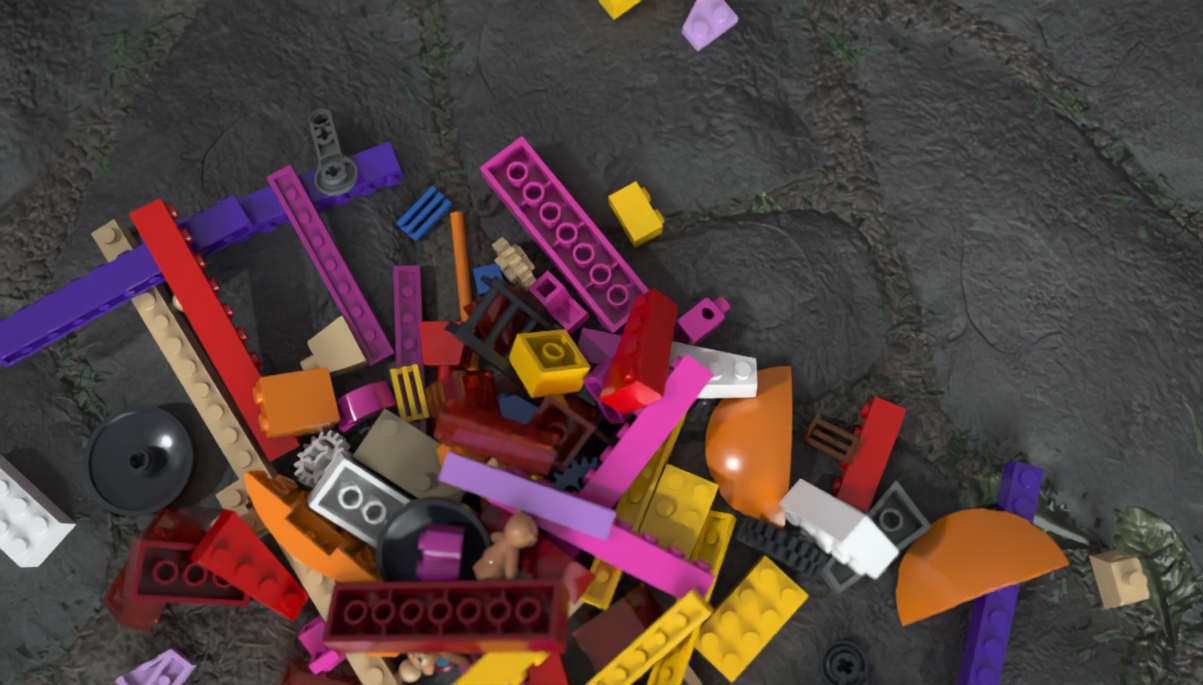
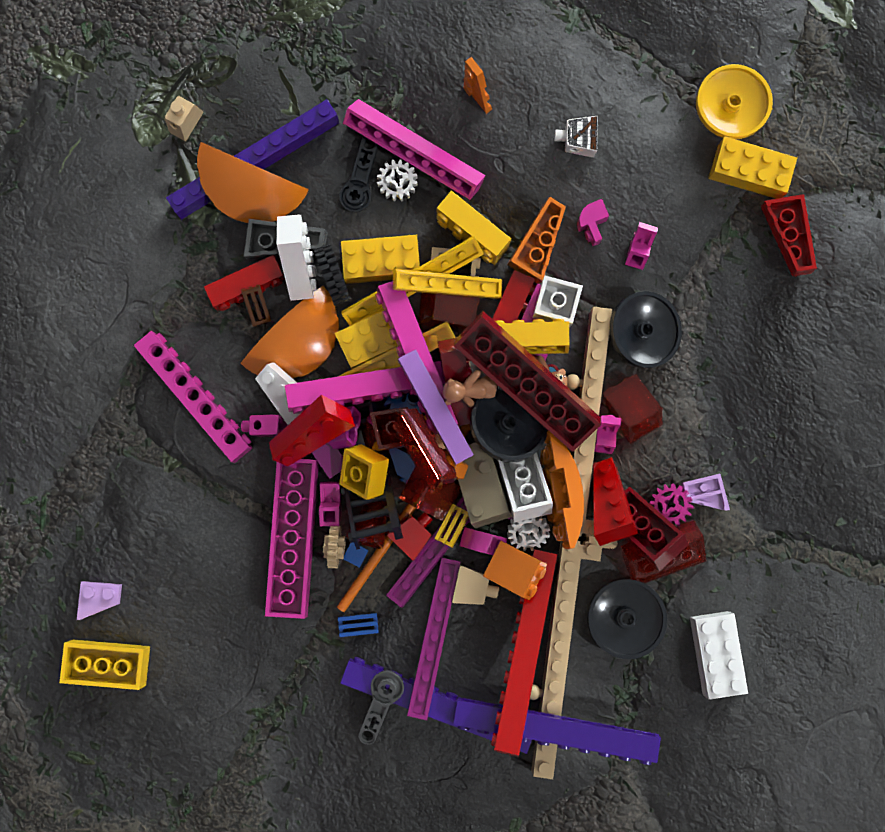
camera: 145 degrees left, 5 degrees up
magenta brick [416,524,464,582] -> none
yellow brick [608,182,664,248] -> none
none -> dark pink brick [134,331,252,463]
none -> dark pink gear [650,484,694,526]

